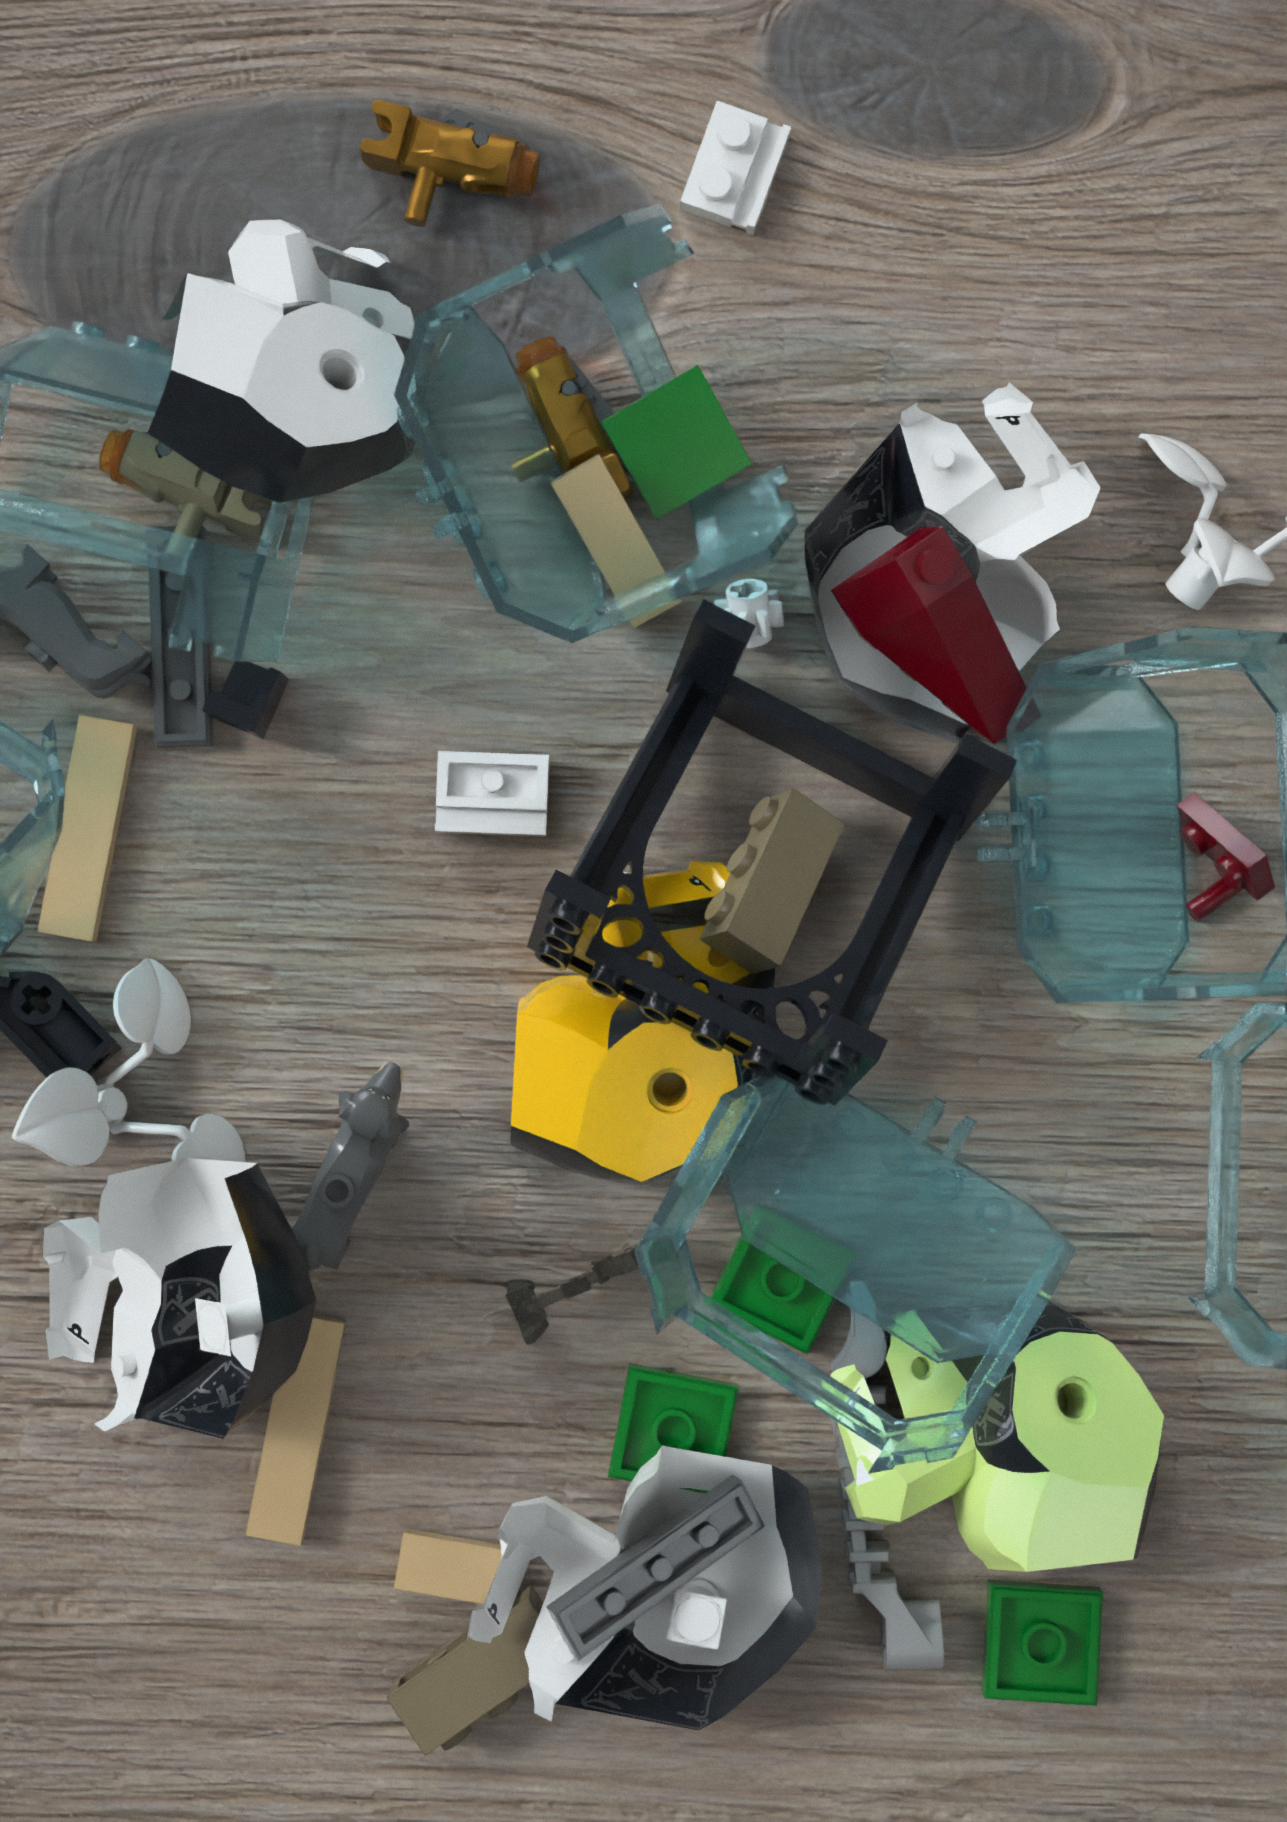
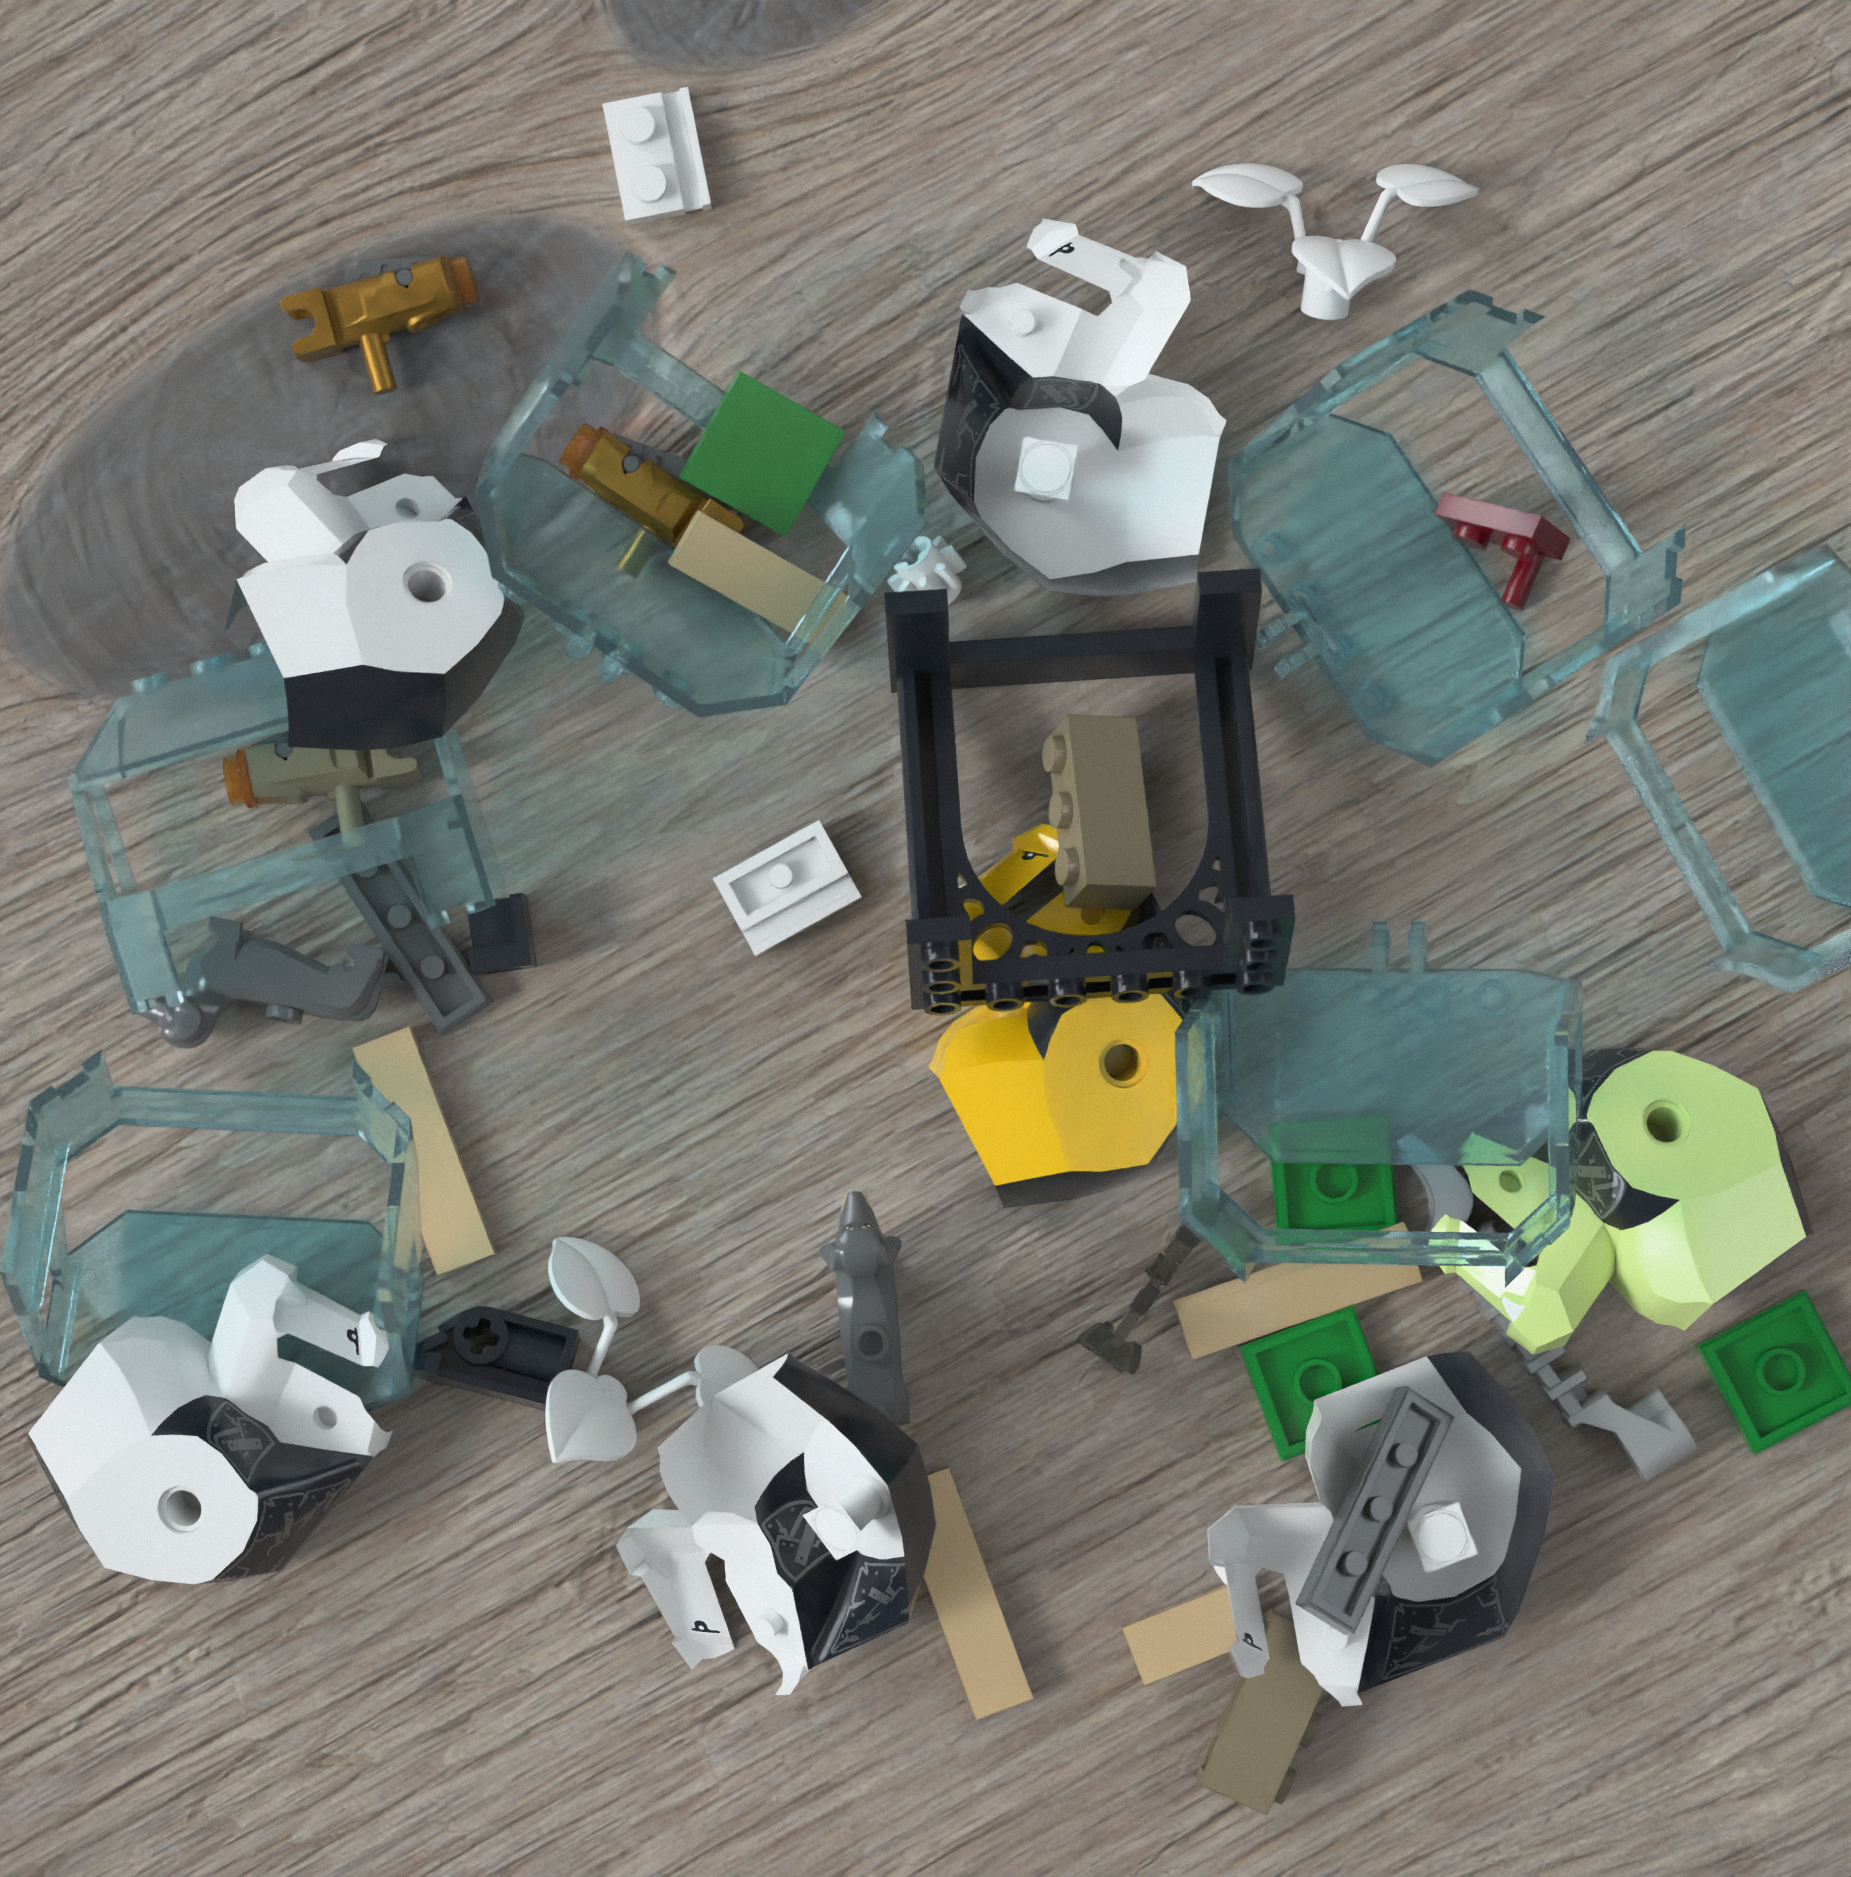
camera: 25 degrees left, 0 degrees up
dark red wedge [830,526,1039,744] -> none
none -> tan tile [1173,1222,1422,1360]

